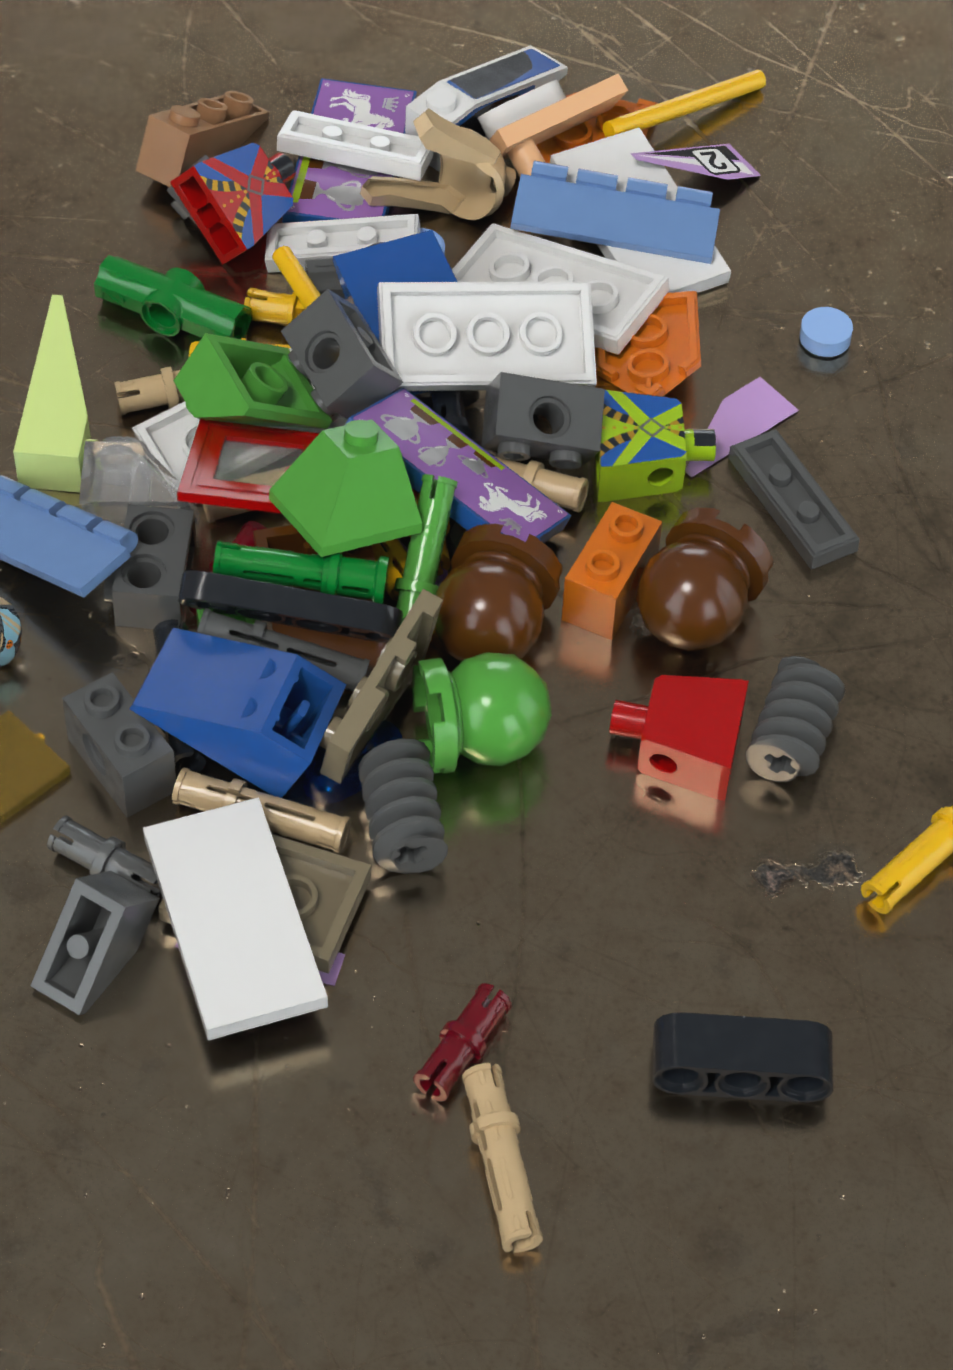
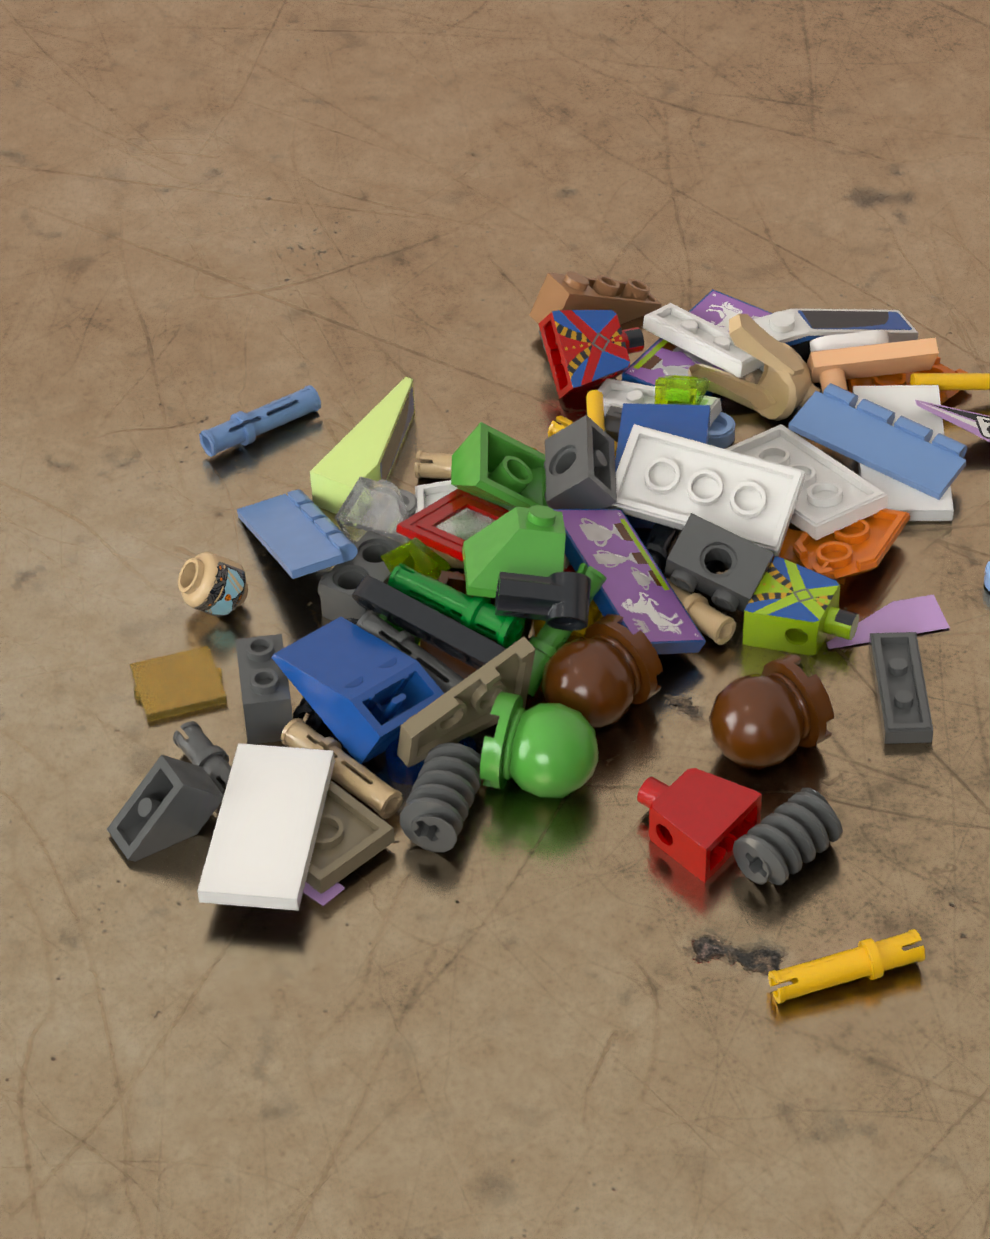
camera: 30 degrees right, 10 degrees down
green piece [94,255,252,339] -> none
dark red pin [413,983,512,1102] -> none
tan pin [462,1063,543,1253] -> none
orange brick [561,502,662,640] -> none
black beam [652,1012,833,1103] -> none
none -> clear neon green slope [380,537,451,579]
none -> black piece [495,572,591,631]
none -> clear neon green slope [654,375,710,405]

